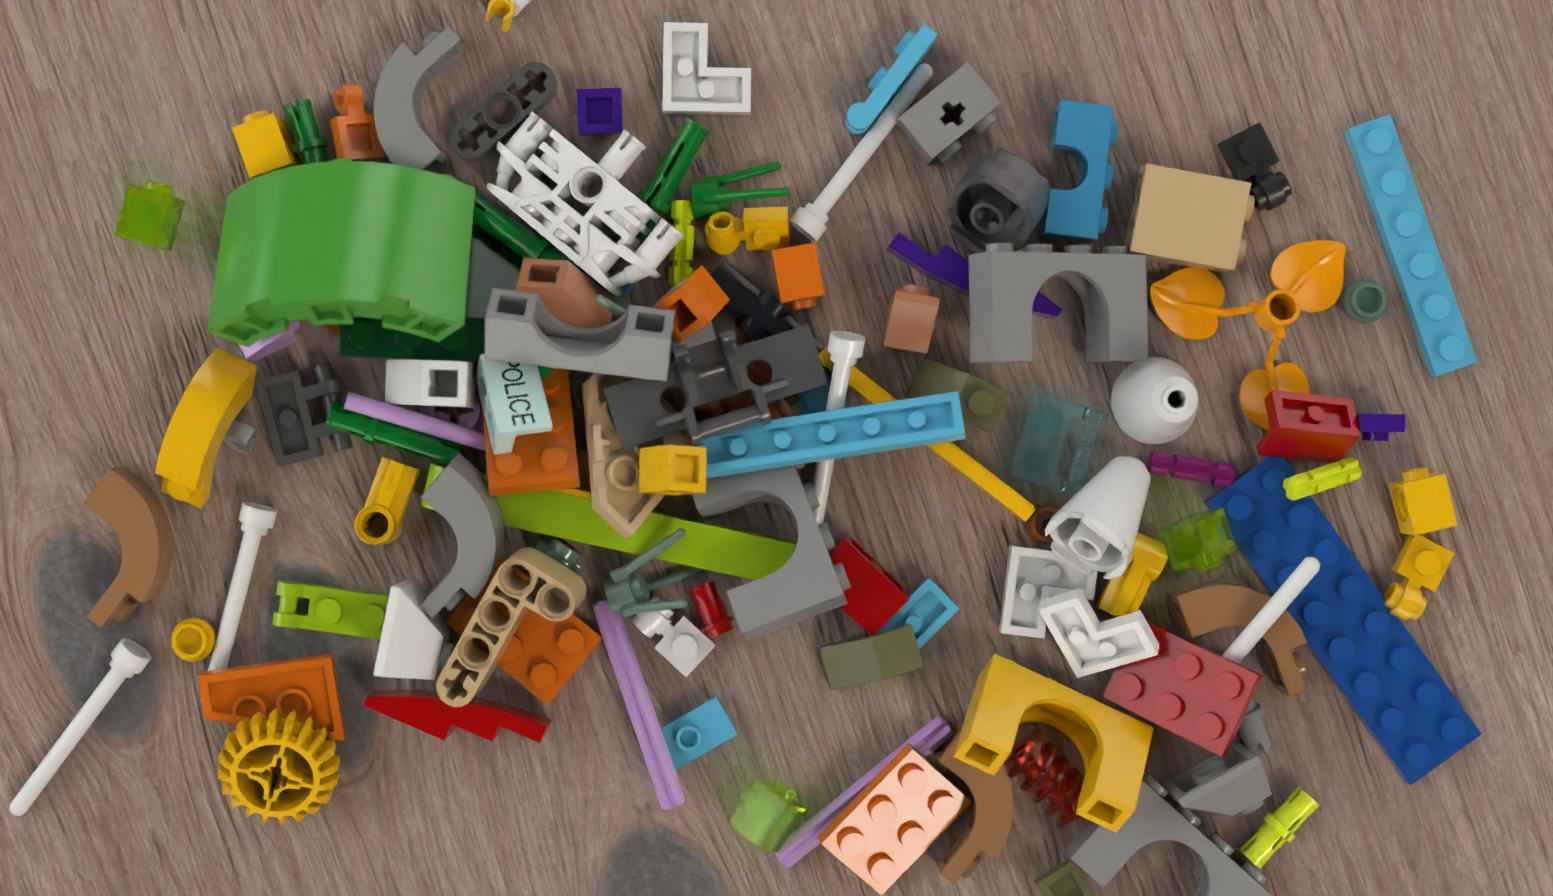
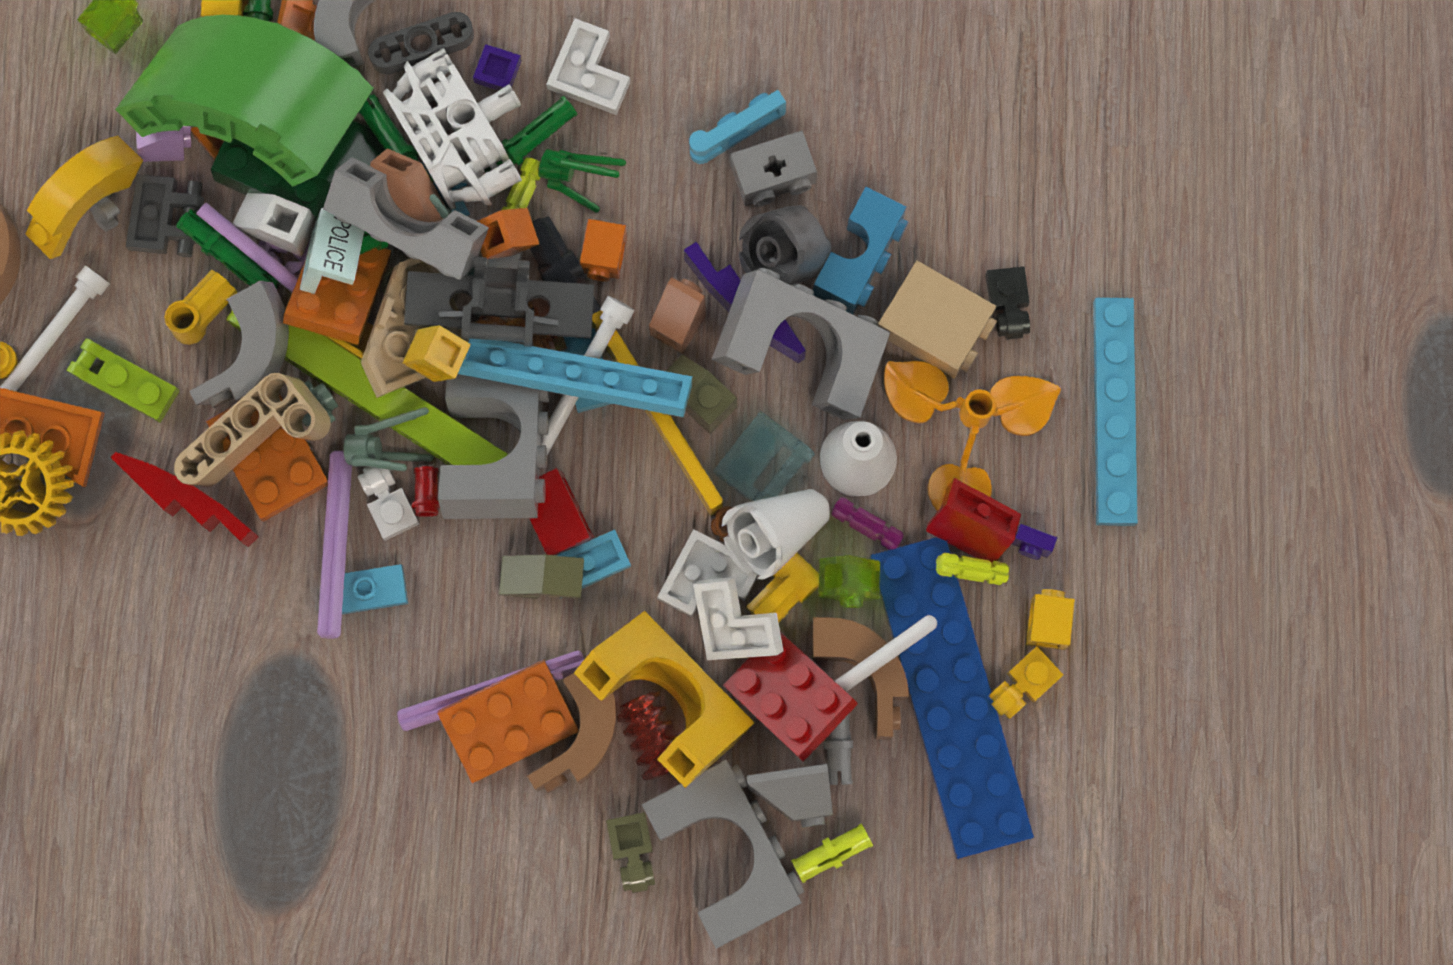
camera: 20 degrees right, 10 degrees down
white slope [373,579,455,680] -> none
yellow plate [705,206,791,255] -> none
clear neon green brick [727,779,806,853] -> none
white piece [789,63,933,242] -> none
sand green plate [1342,279,1388,323] -> none

